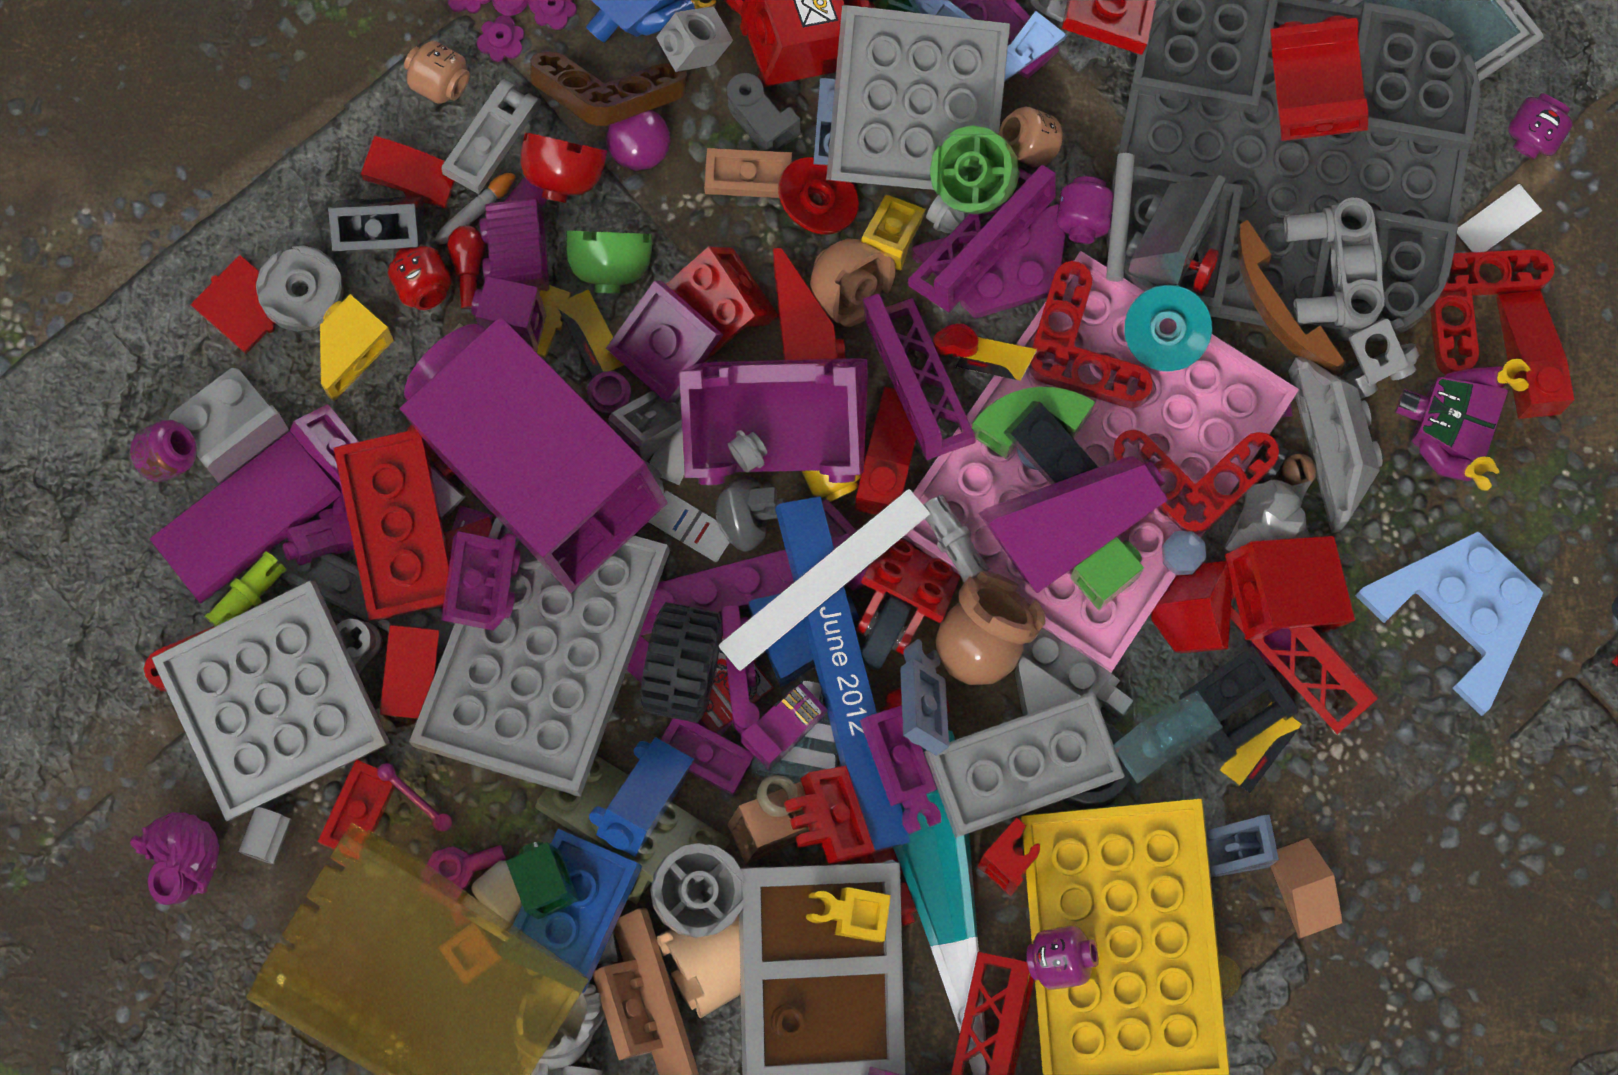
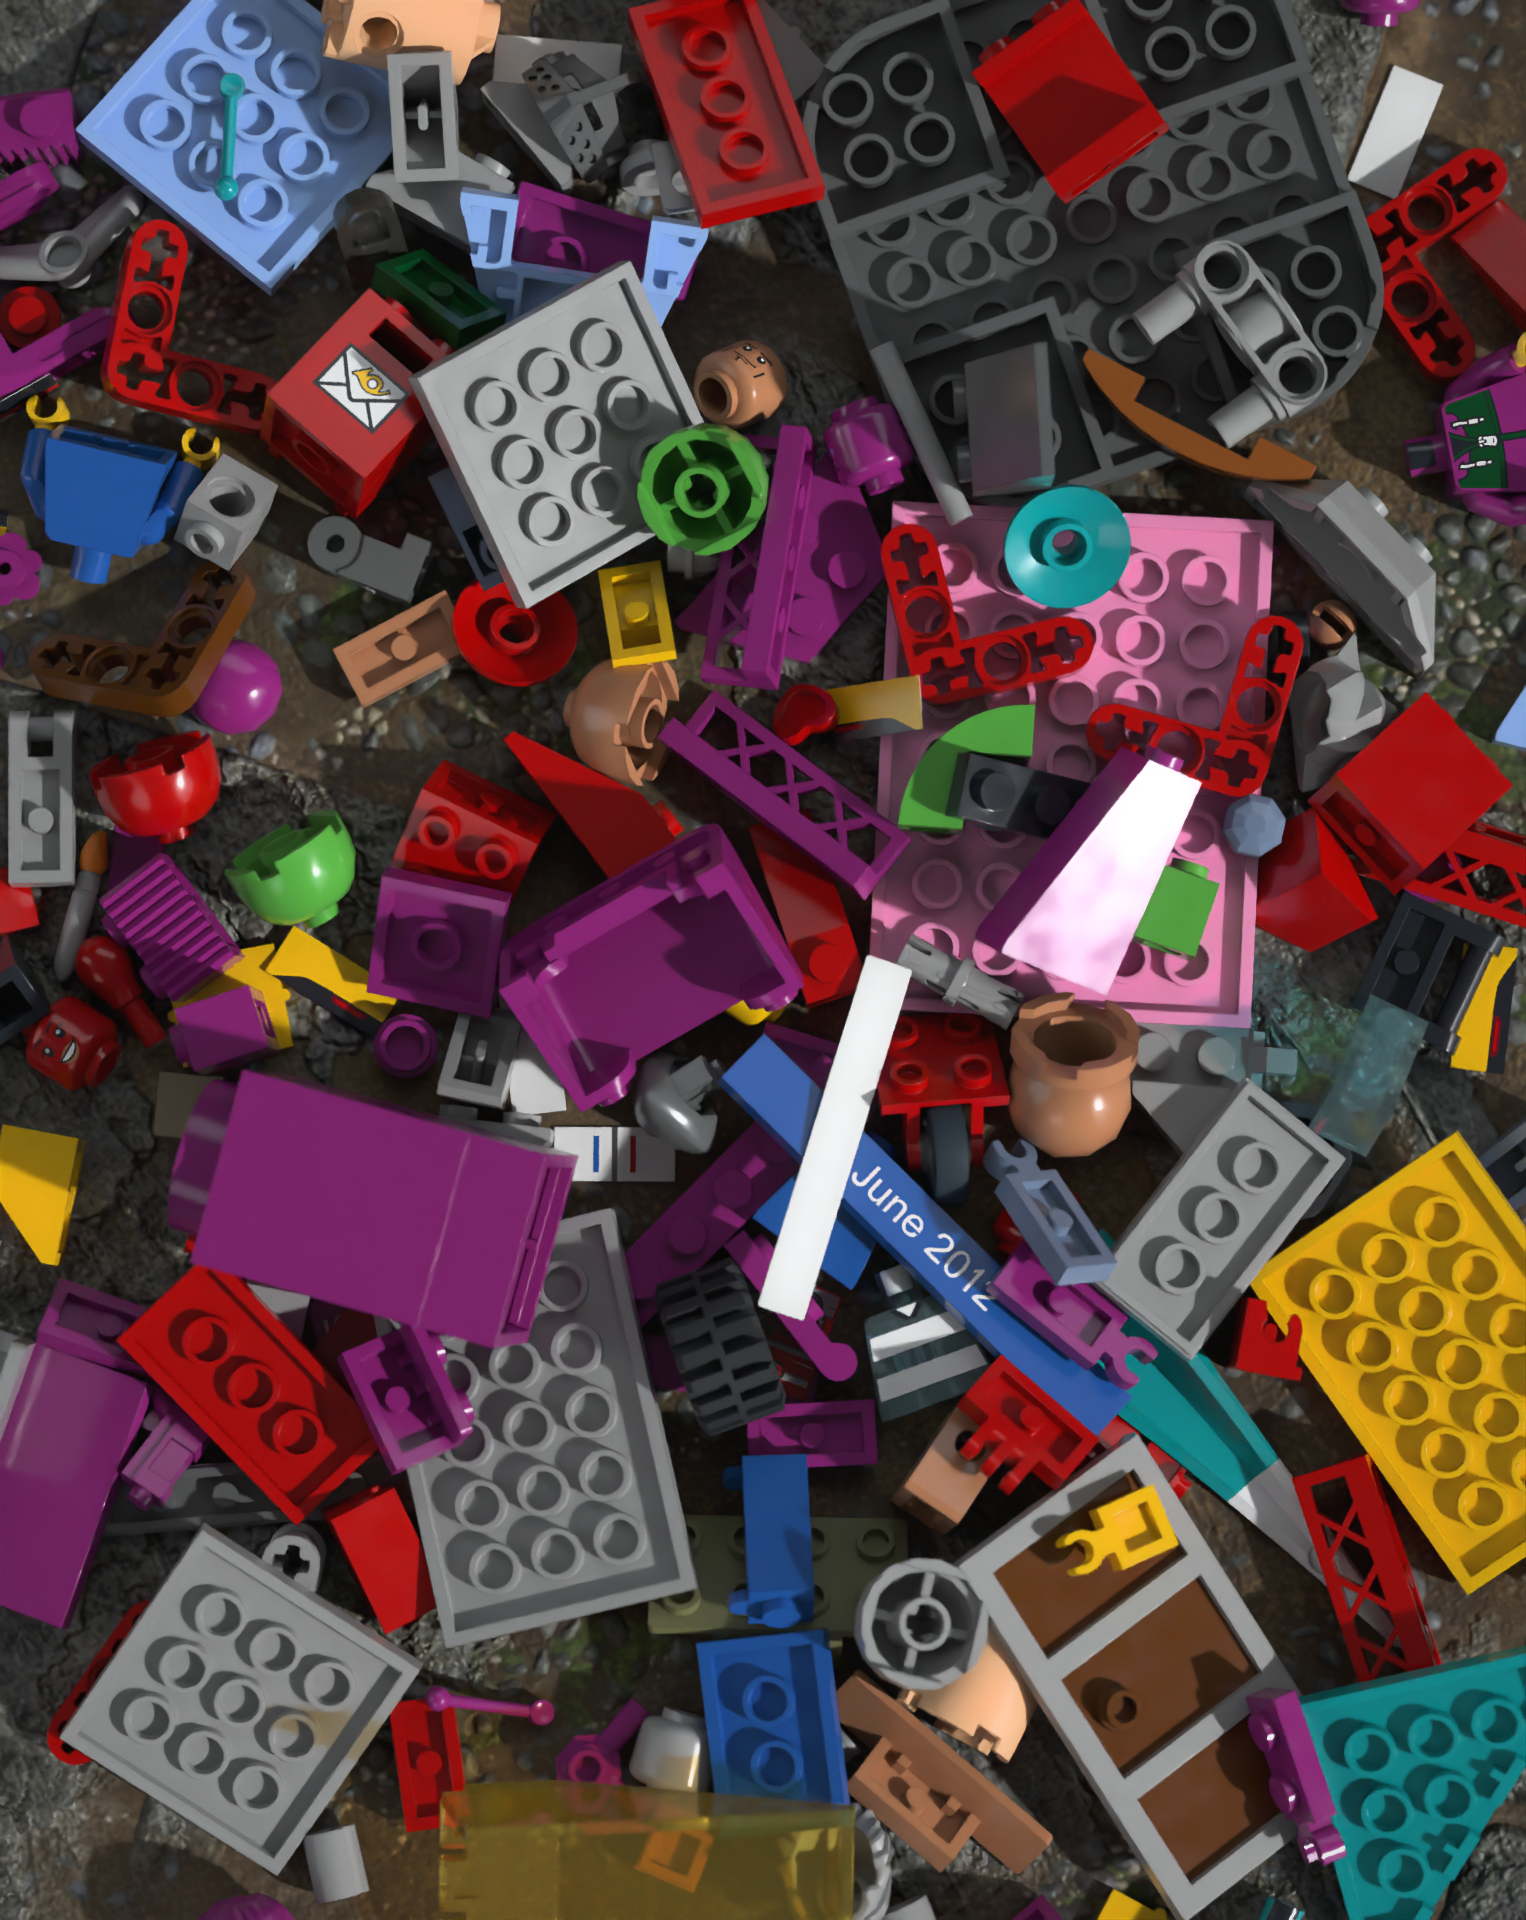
camera: 30 degrees left, 10 degrees up
lime pin [204,551,287,627] -> none
dark green brick [506,841,580,919] -> none
light grey plate [728,430,767,472] -> none
magenta leg [741,684,828,772] -> none
dark tan piece [757,775,798,817] -> none
magenta head [1027,926,1099,990] -> none
red piece [1189,248,1219,294] -> none
light grey bracket [1340,318,1419,399] -> none

